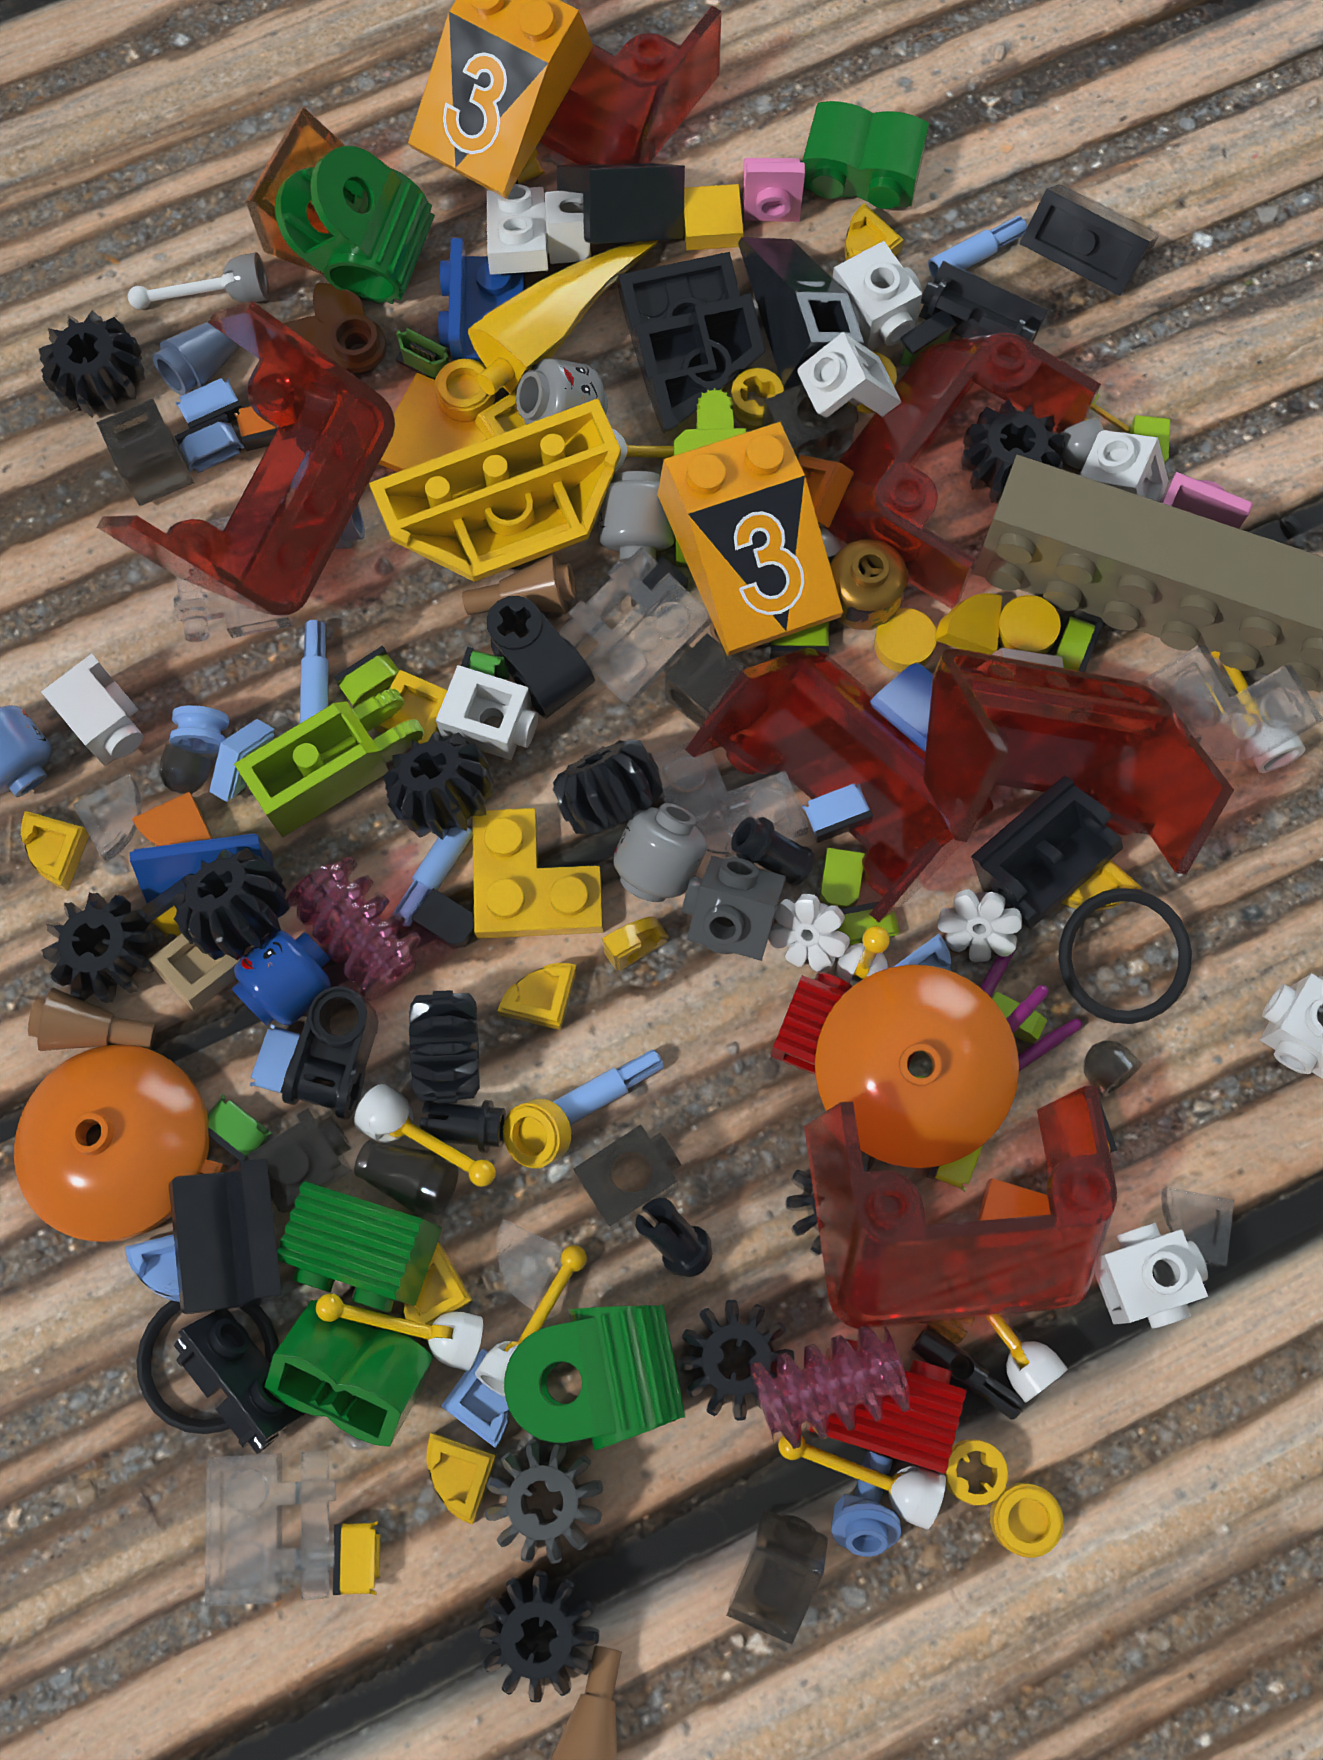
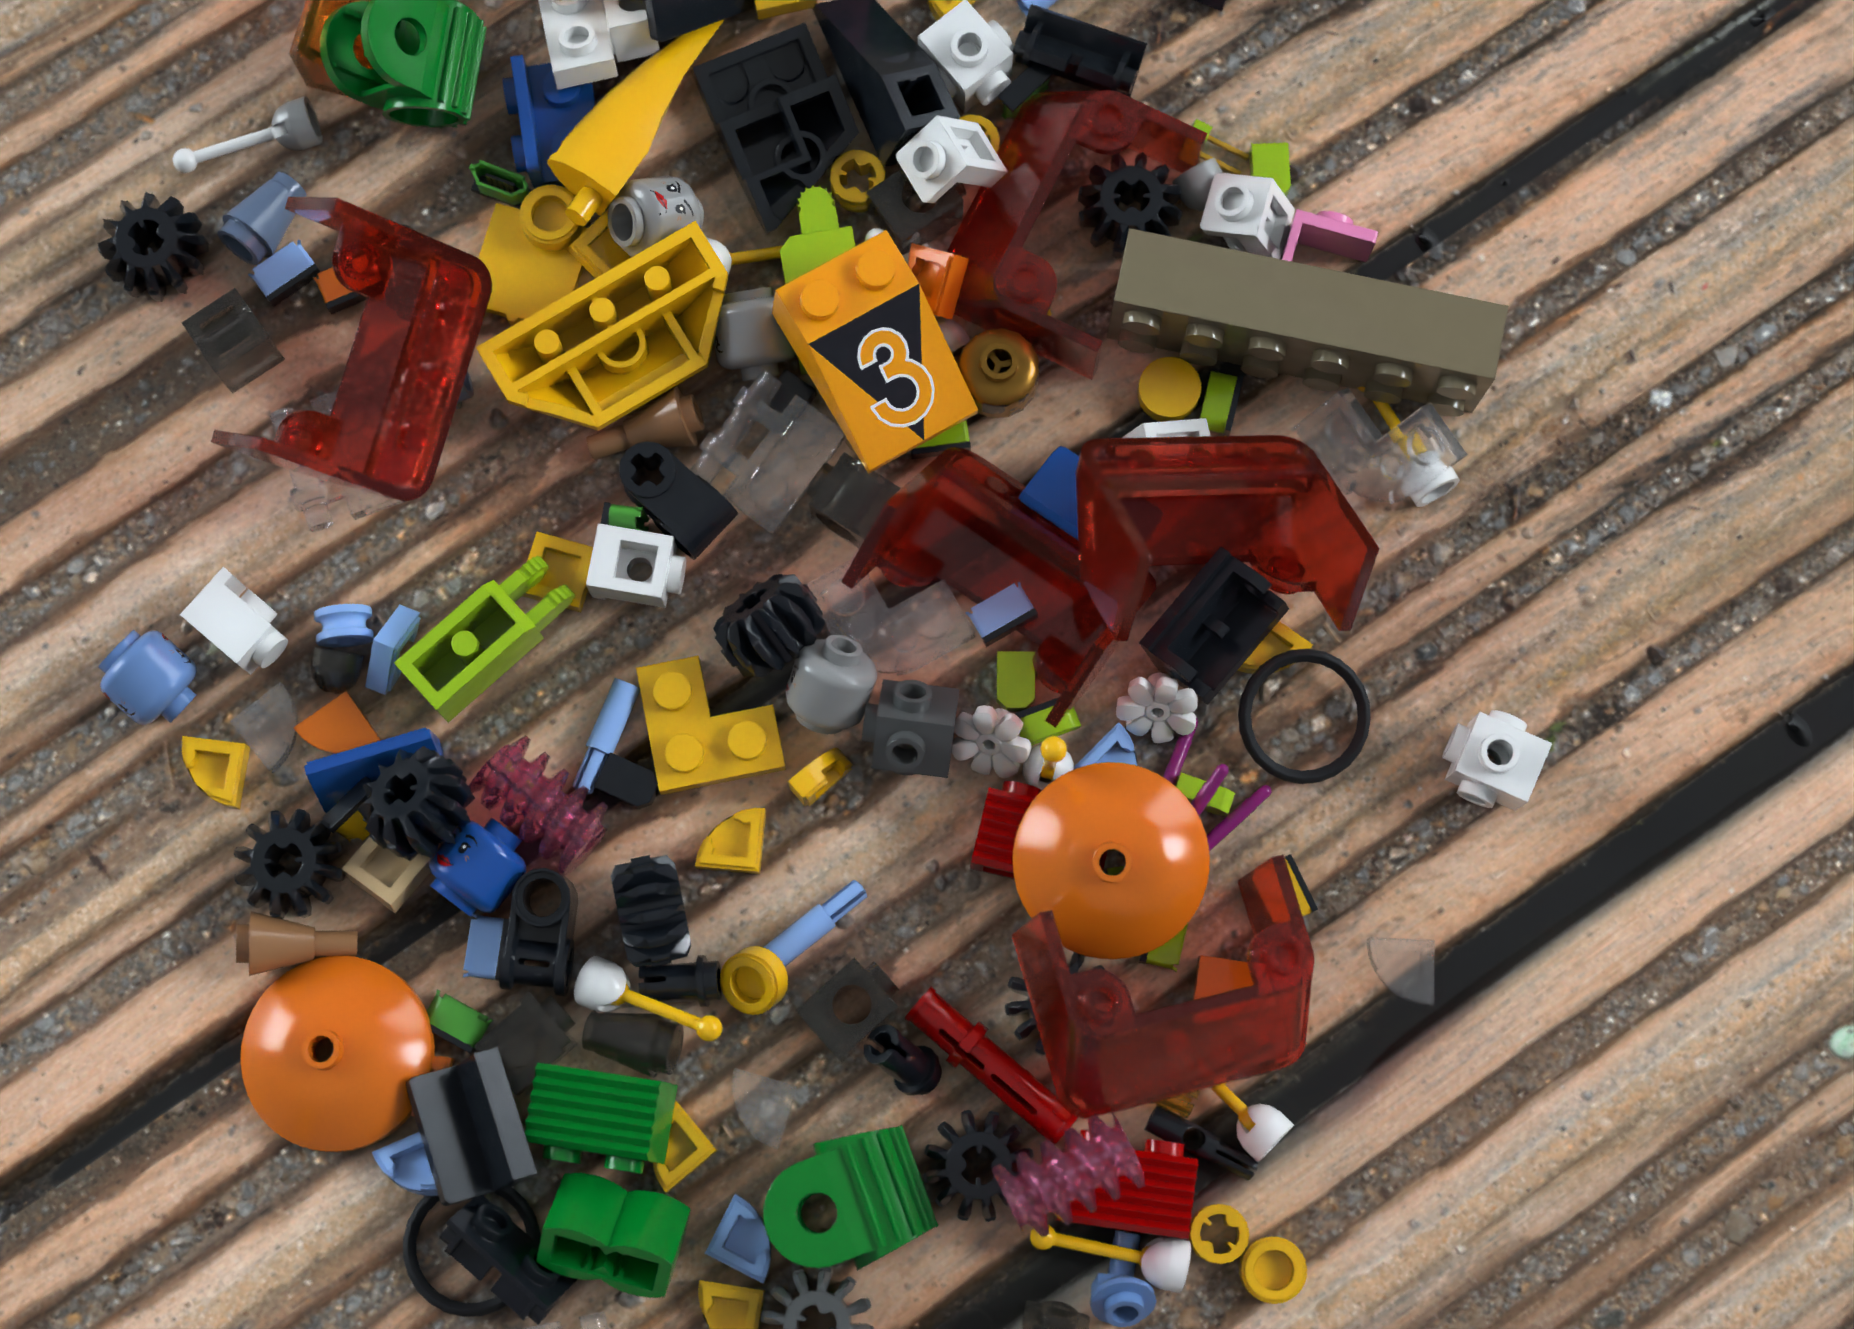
camera: 10 degrees left, 5 degrees up
light blue piece [174,413,244,473] -> none
reddish brown plate [273,283,387,388] -> none
light blue pin [300,620,329,723] -> none
hinge [316,1293,483,1371] -> none
lime piece [334,645,399,707] -> none
black gear [383,731,495,840] -> none
hinge [475,1245,587,1397] -> none
black pin [731,817,815,885] -> none
yellow tile [874,608,937,672] -> none
yellow tile [935,593,1002,658] -> none
clear smoke hinge [1083,1040,1142,1098] -> none
white brick [1089,1223,1208,1329] -> none
none -> red pin [904,986,1080,1147]

